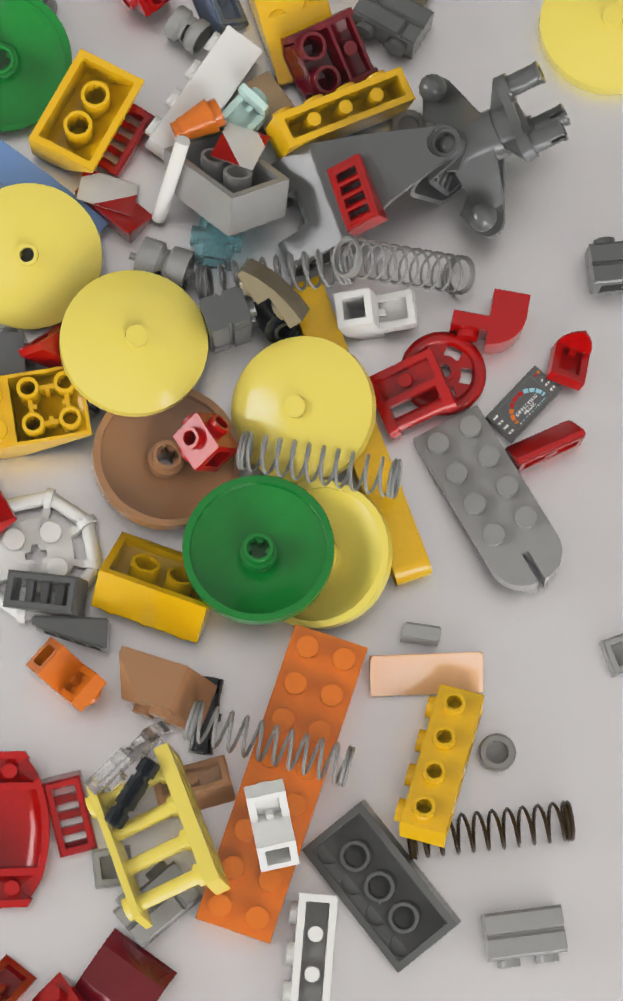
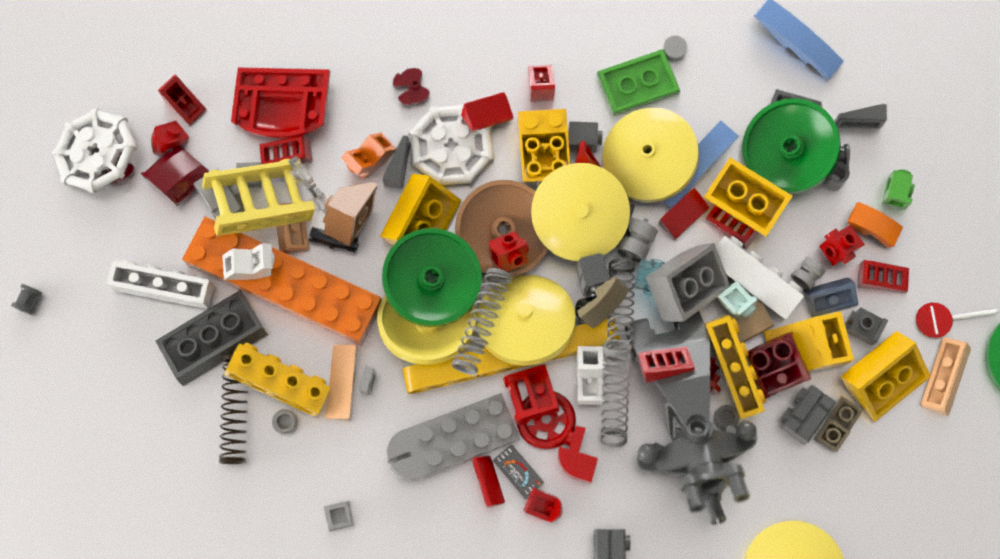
camera: 100 degrees right, 0 degrees up
dark grey slope [2,570,88,617] -> none
white sticker [76,171,139,217] -> none
black axle [105,756,160,830] -> none
white bar [152,135,190,223] -> none
orange cone [170,98,226,140] -> none
light grey piece [183,700,356,787] -> none
white sticker [210,122,270,170] -> none
light grey brick [481,904,568,969] -> none

